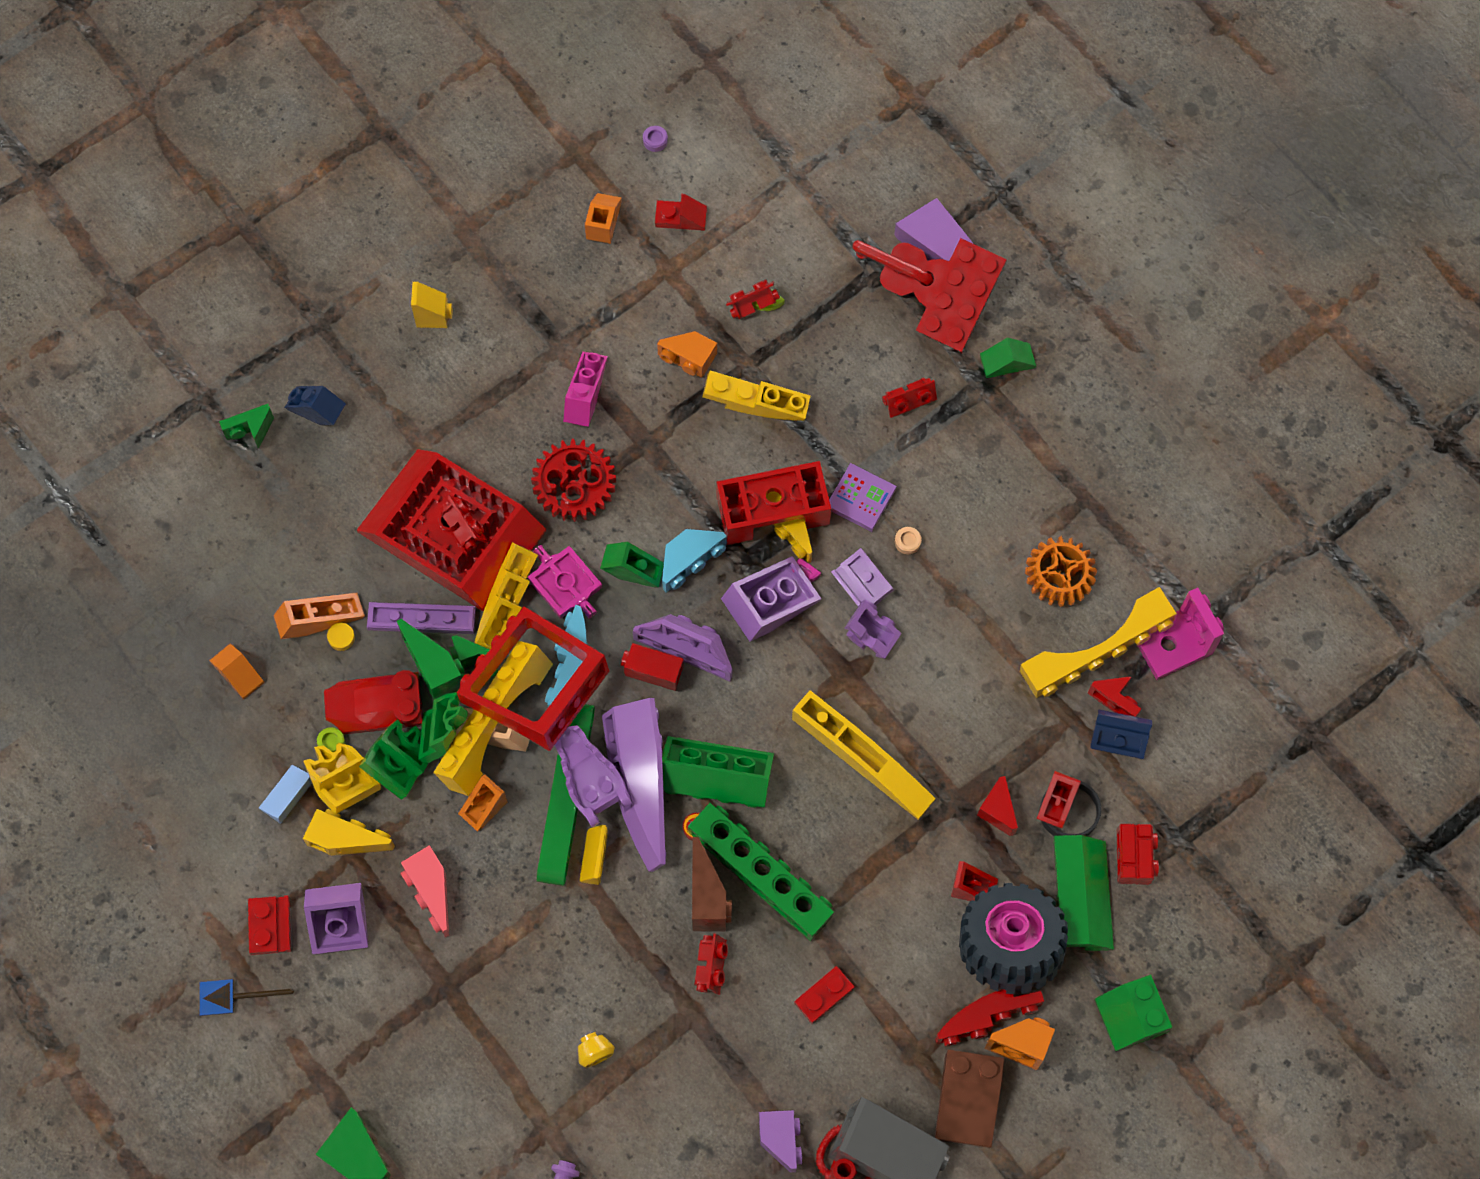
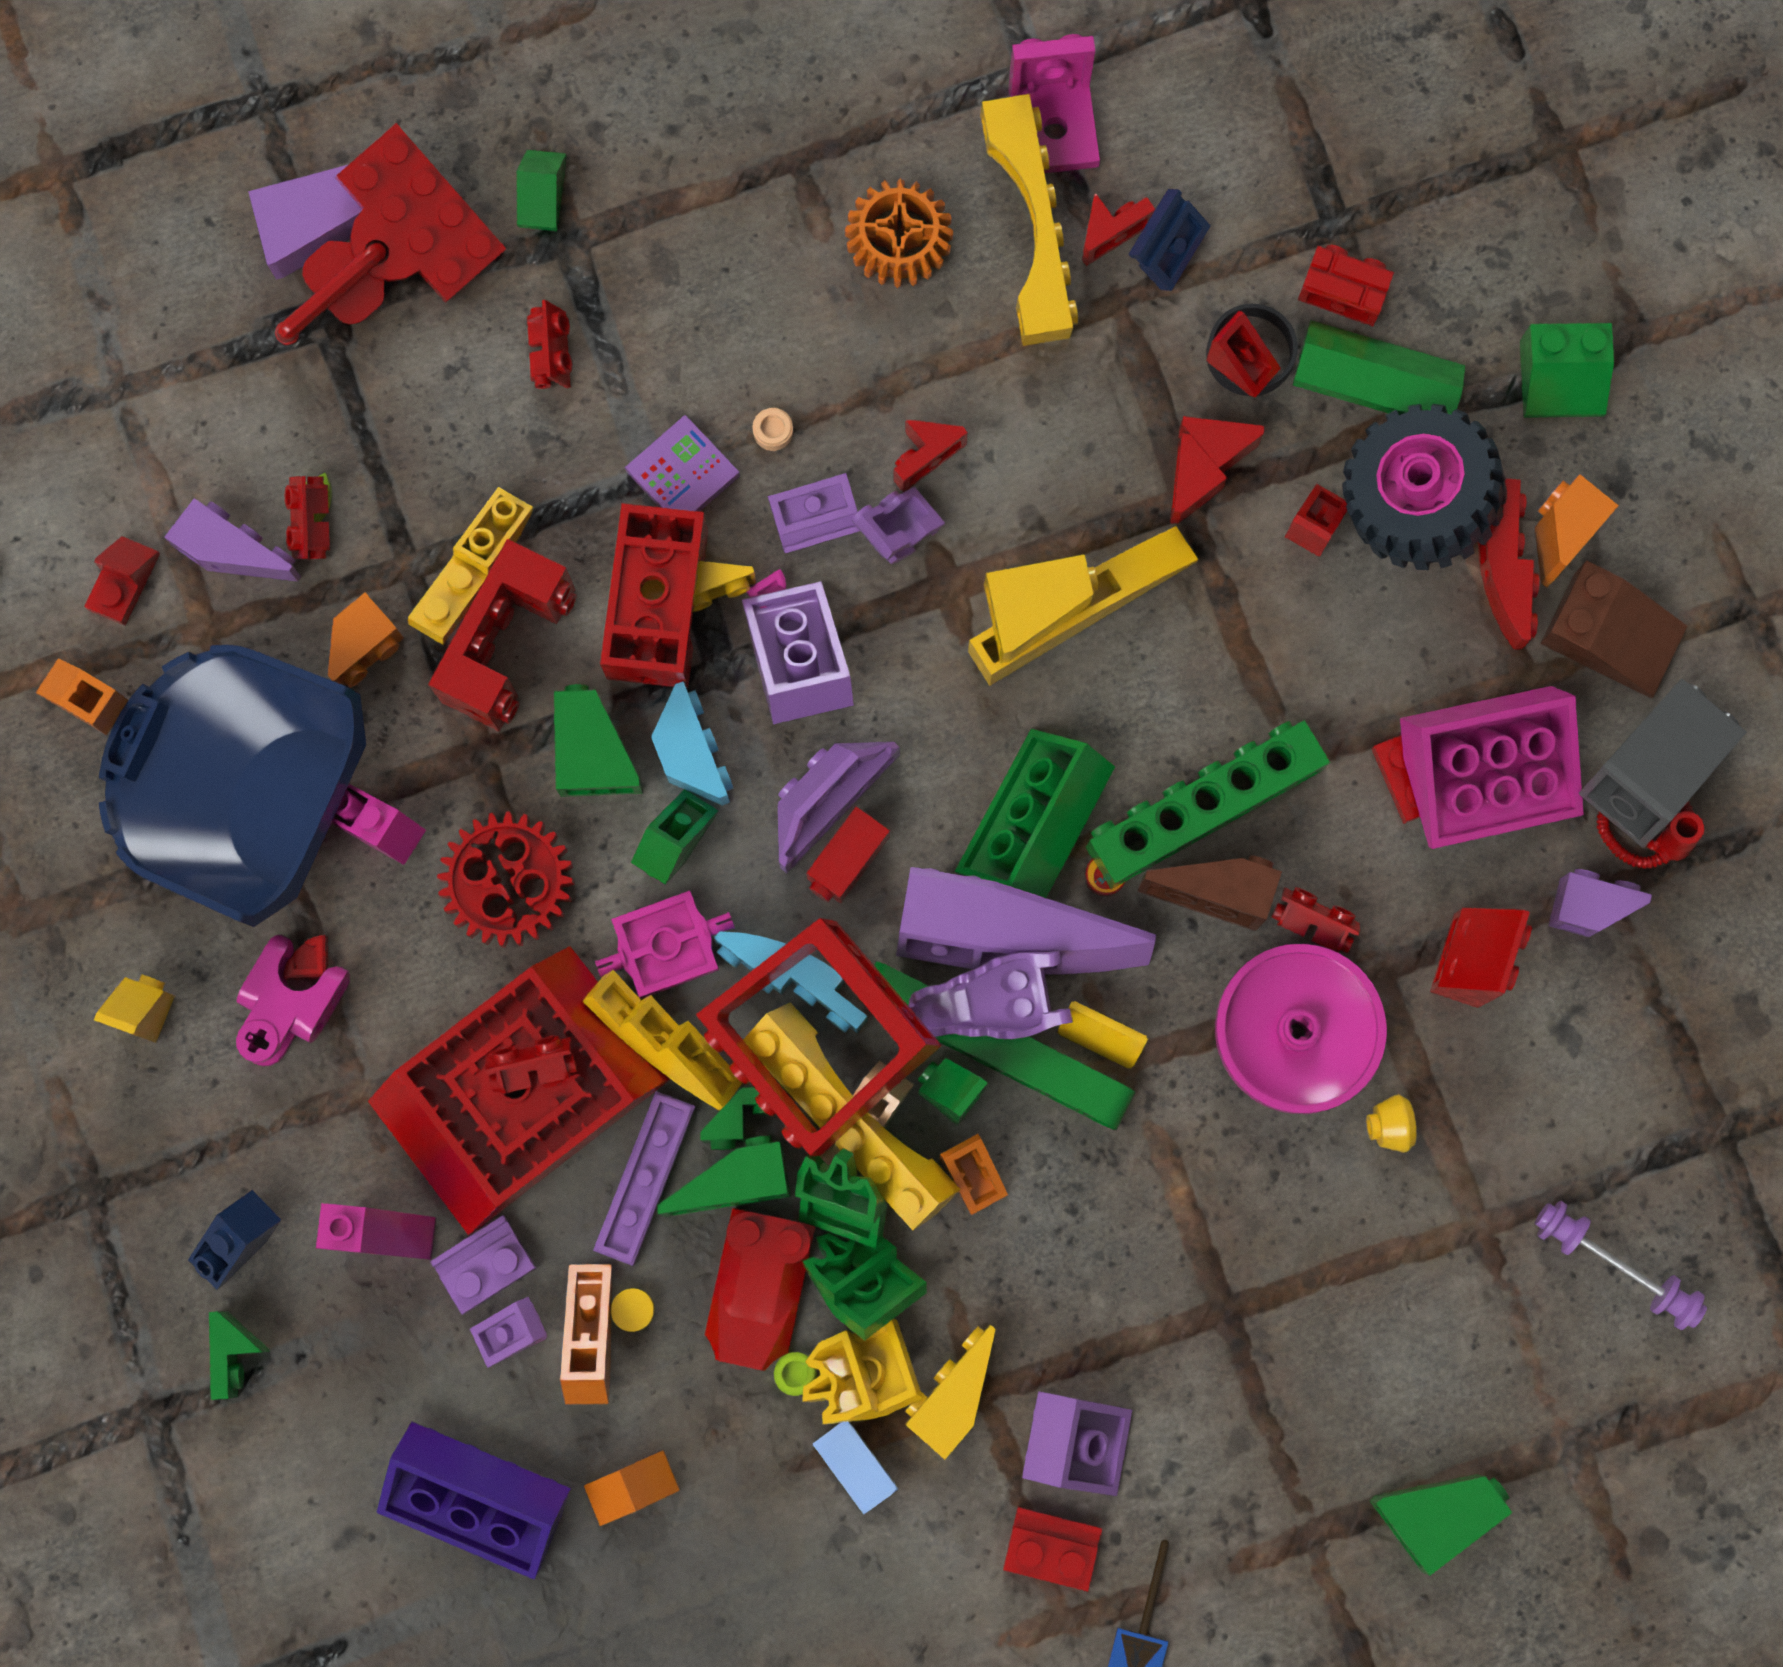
camera: 70 degrees left, 10 degrees up
coral slope [400,845,449,938] -> none
none -> dark blue windscreen [99,645,367,927]
none -> medium lavender slope [164,498,301,582]
none -> dark pink piece [236,934,350,1067]
none -> red tile [284,935,328,980]
none -> dark pink slope [316,1203,436,1260]
none -> dark purple slope [376,1422,571,1580]
none -> red plate [428,539,577,732]
none -> medium lavender plate [430,1215,537,1315]
none -> medium lavender slope [470,1297,547,1368]
none -> green slope [554,684,643,797]
none -> red slope [893,420,968,492]
none -> green slope [917,1058,988,1126]
none -> yellow slope [984,555,1098,664]
none -> red slope [1170,433,1227,524]
none -> dark pink dish [1215,944,1387,1114]
none -> dark pink slope [1400,686,1584,849]
none -> red slope [1430,908,1532,1008]

